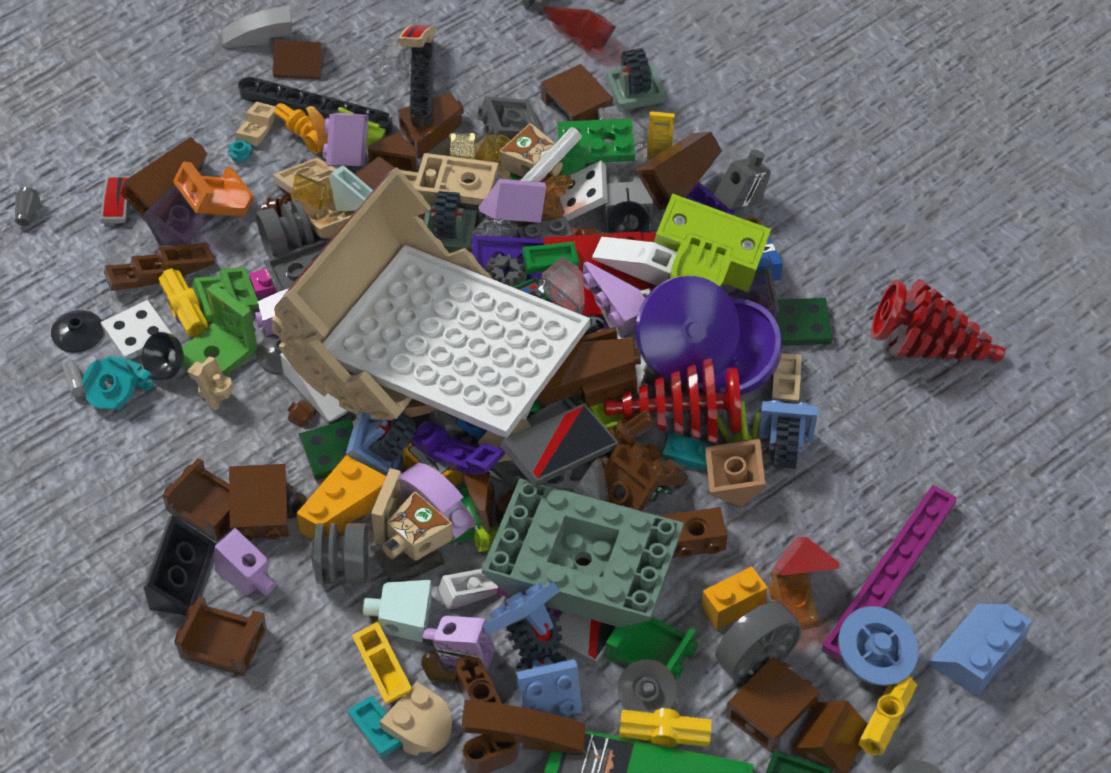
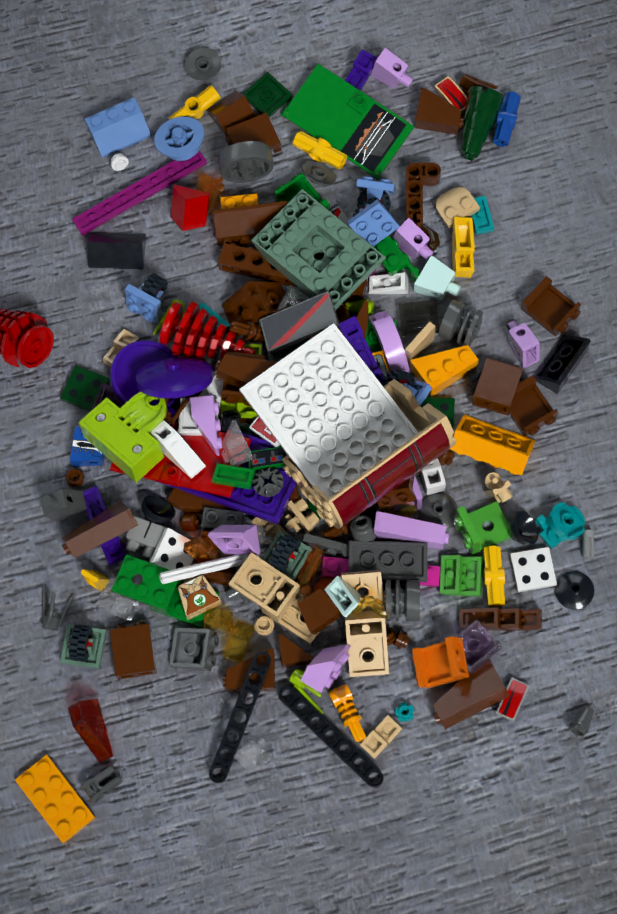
camera: 150 degrees left, 20 degrees up
light grey slope [222,6,293,48] -> none
reddish brown slope [273,40,327,80] -> none
torso [382,492,453,560] -> none
tan slope [398,25,437,47] -> none
reddish brown slope [461,700,586,754] -> none
medium nougat slope [705,439,766,507] -> none
none -> dark grey plant [41,585,75,631]
none -> black slope [87,233,146,269]
none -> white plate [111,153,129,171]
none -> reddish brown slope [213,201,287,246]
none -> green bracket [373,235,420,283]
none -> light orange slope [450,414,536,476]

